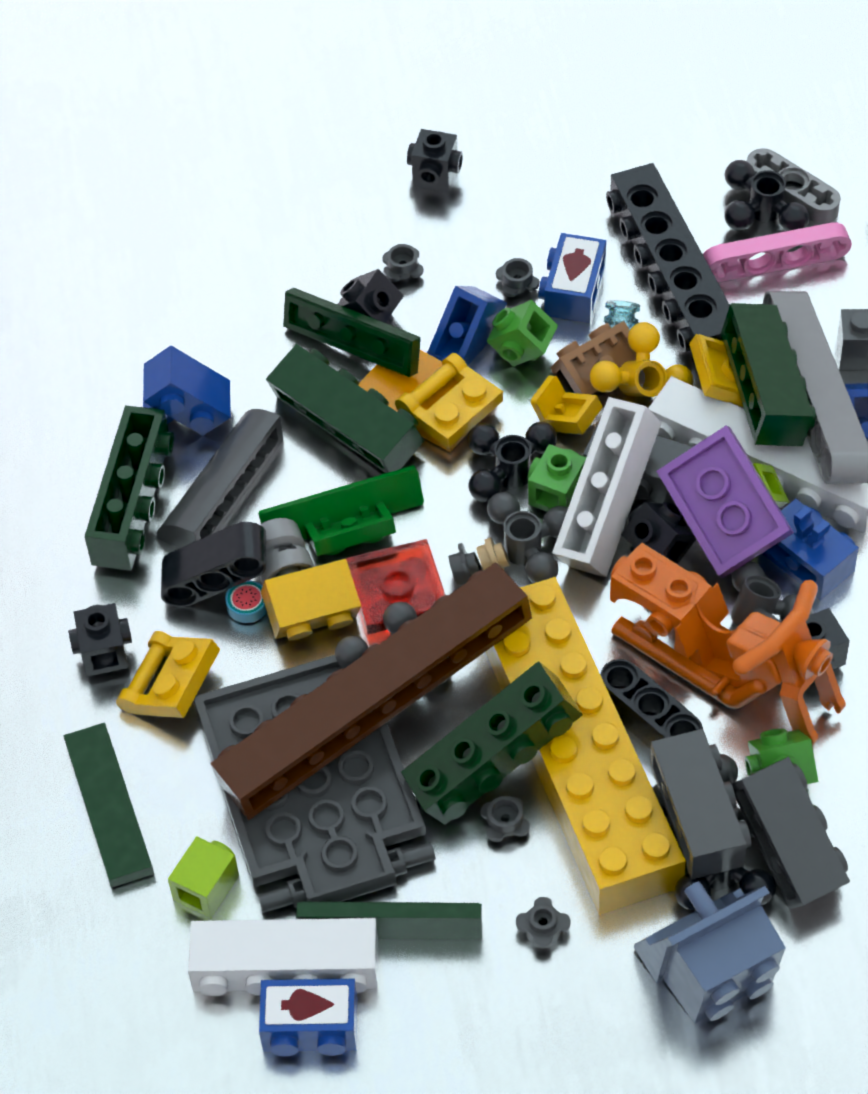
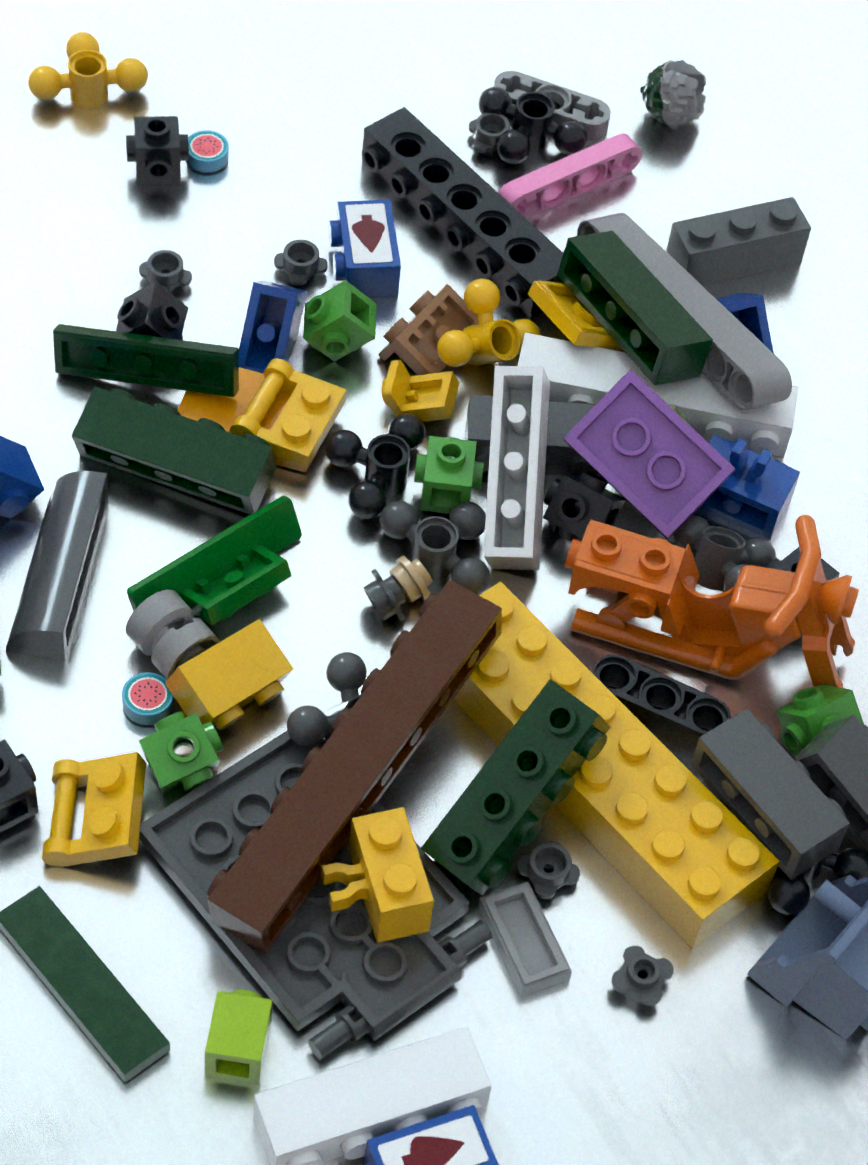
camera: 30 degrees left, 0 degrees up
black beam [161,522,266,607] -> none
dark green tile [296,902,483,940] -> none
clear red plate [346,539,446,634] -> none
clear light blue bush [603,300,641,327] -> none
none -> yellow piece [28,32,148,108]
none -> bright green brick [139,711,224,794]
none -> tile [187,130,229,172]
none -> yellow brick [321,807,434,943]
none -> dark grey plate [468,112,510,153]
none -> light grey tile [478,881,572,997]

